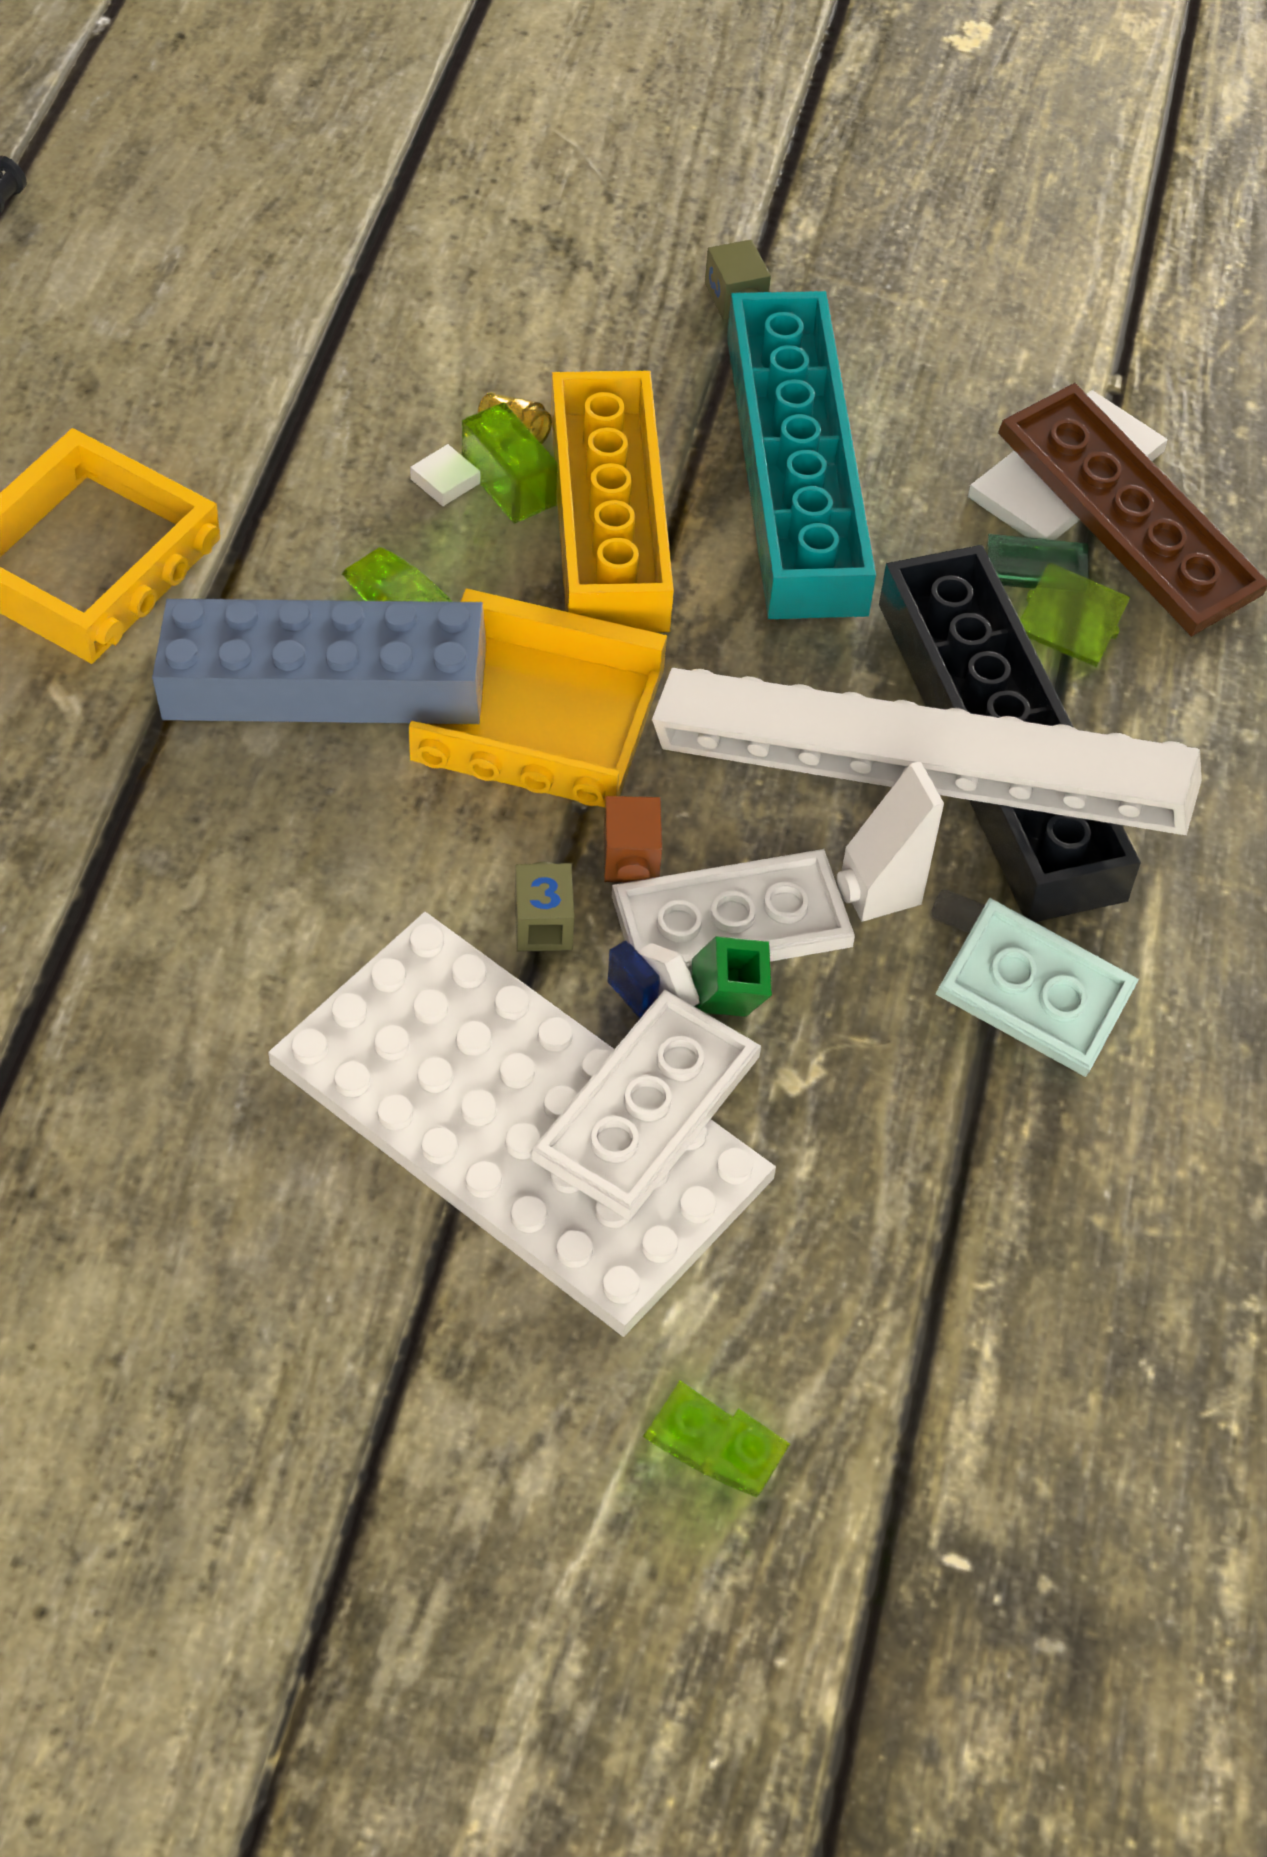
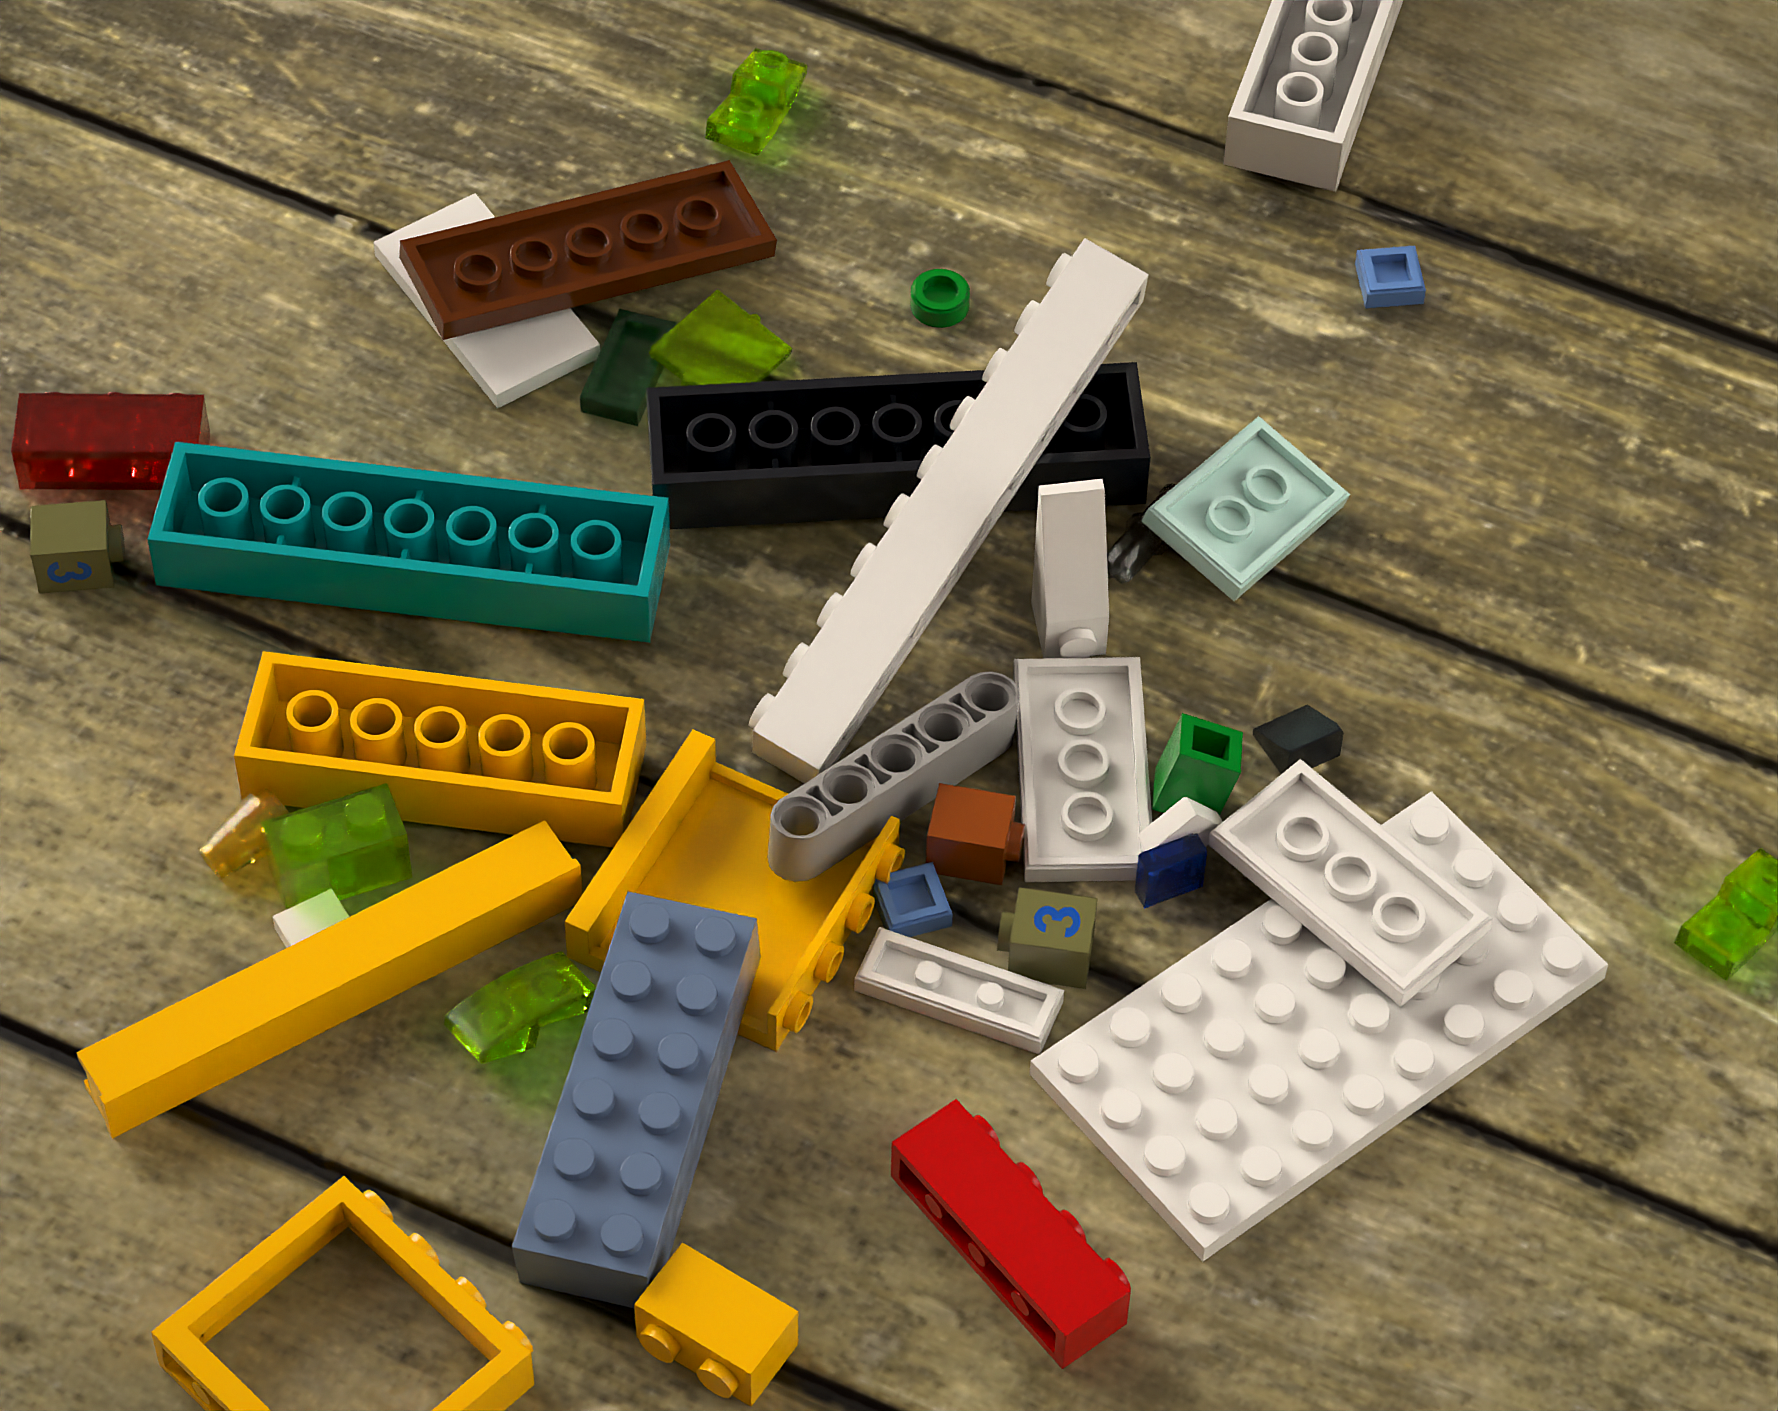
camera: 75 degrees left, 0 degrees up
none -> clear red brick [11,392,210,490]
none -> yellow tile [76,820,583,1139]
none -> yellow brick [634,1242,798,1407]
none -> light grey beam [767,672,1019,882]
none -> white tile [854,927,1064,1055]
none -> medium blue tile [873,862,953,937]
none -> red brick [891,1099,1131,1369]
none -> green tile [910,269,970,328]
none -> black slope [1253,704,1344,774]

